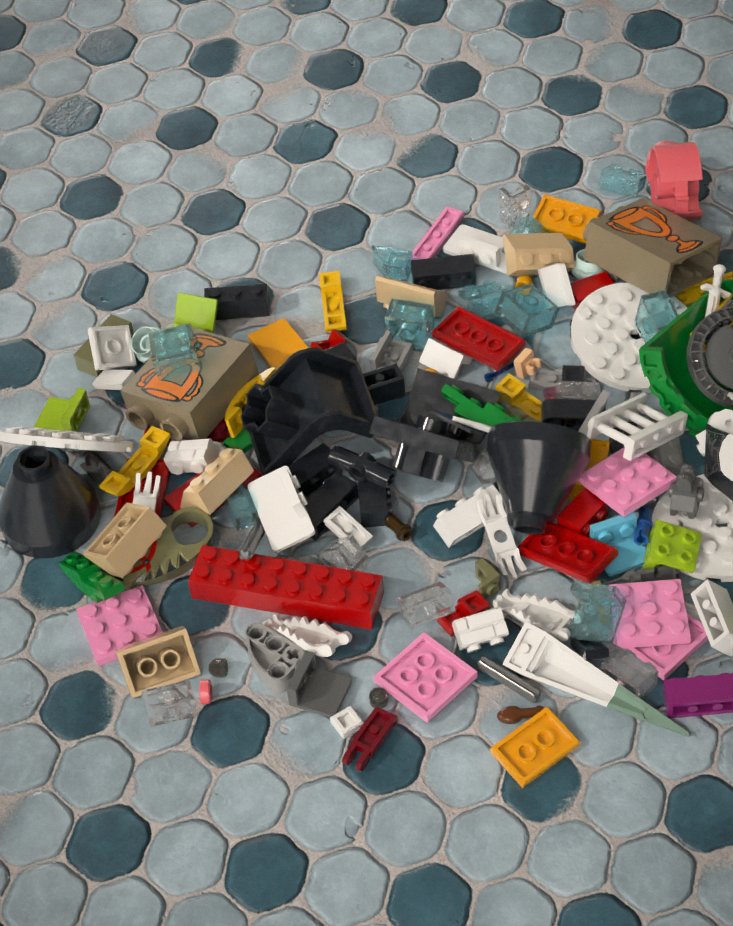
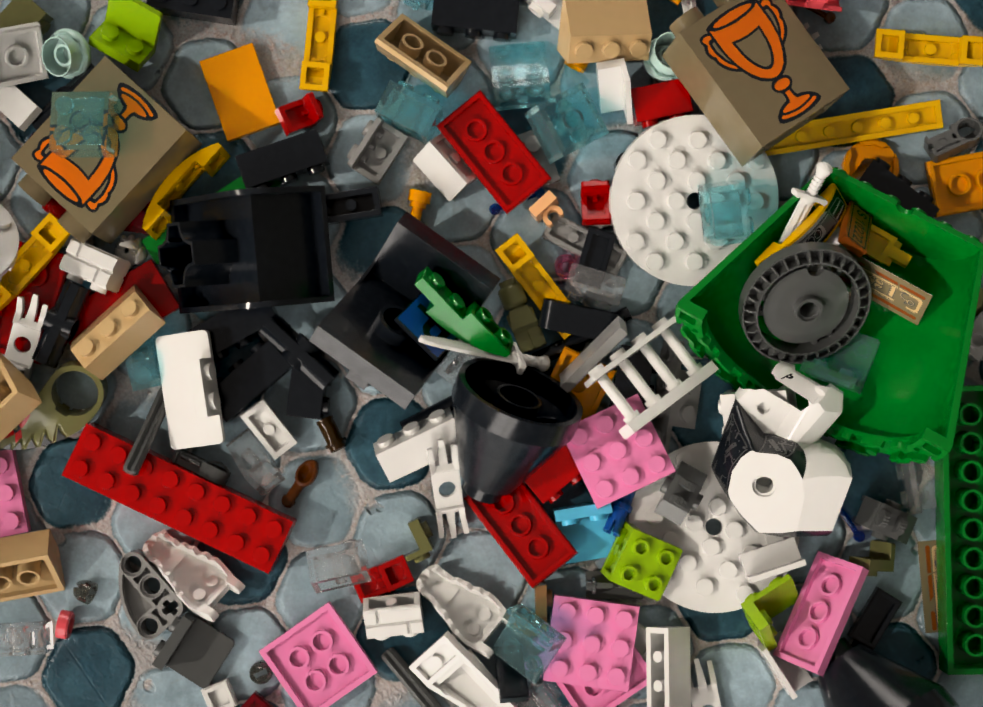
camera: 10 degrees right, 40 degrees up
none -> black piece [32,280,91,368]
none -> reddish brown piece [281,459,319,508]
none -> red bracket [580,179,611,226]

